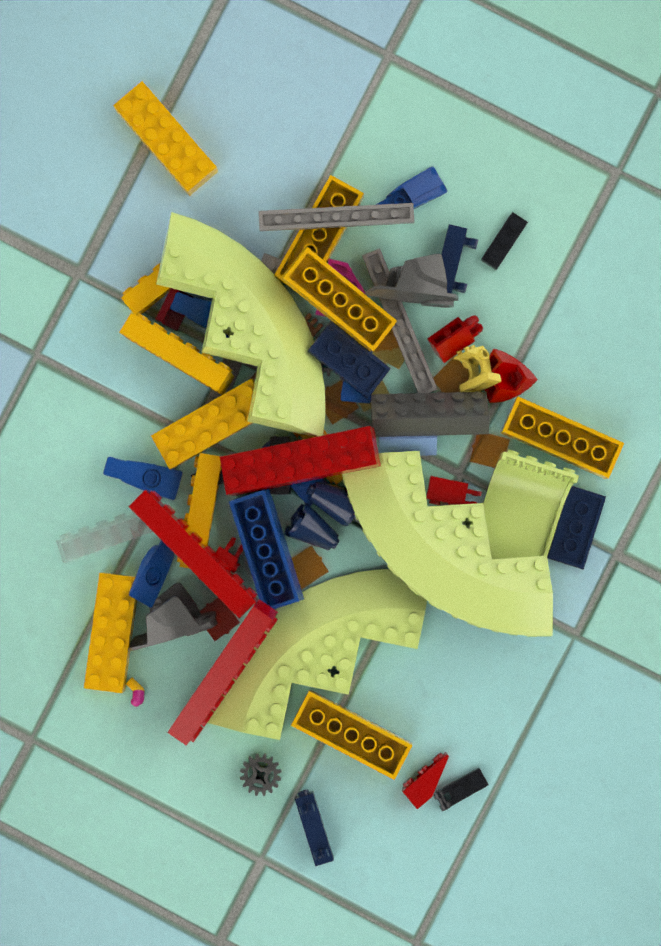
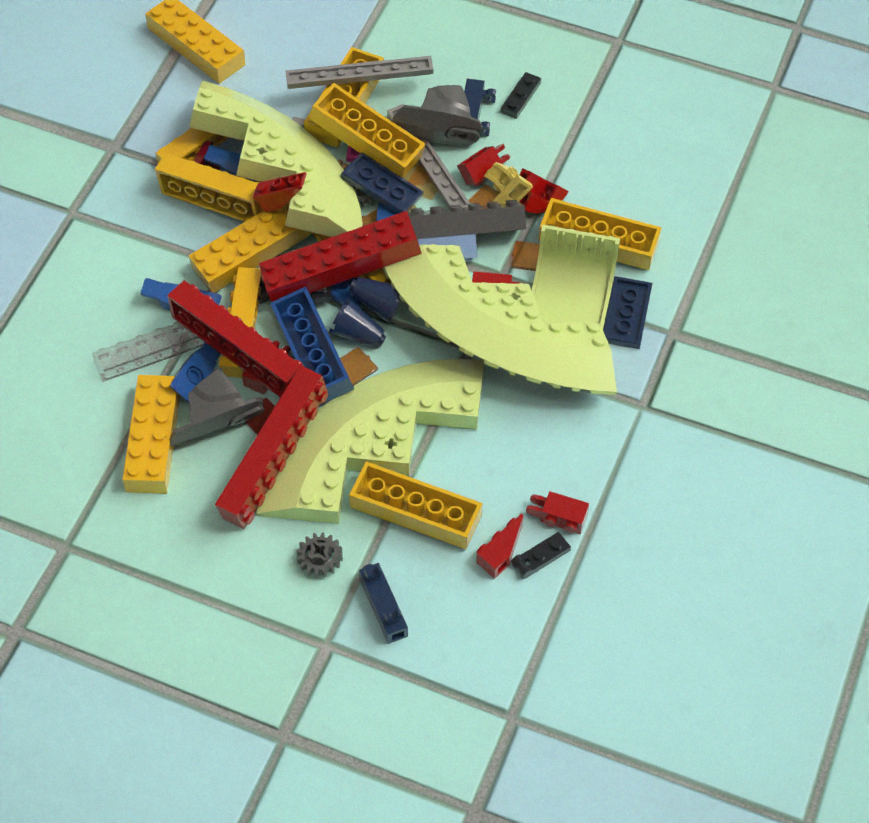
camera: 10 degrees left, 30 degrees down
arm [126,677,145,707] -> none
blue piece [376,167,447,209] -> none
none -> red slope [253,172,307,212]
none -> red hinge [526,491,589,534]

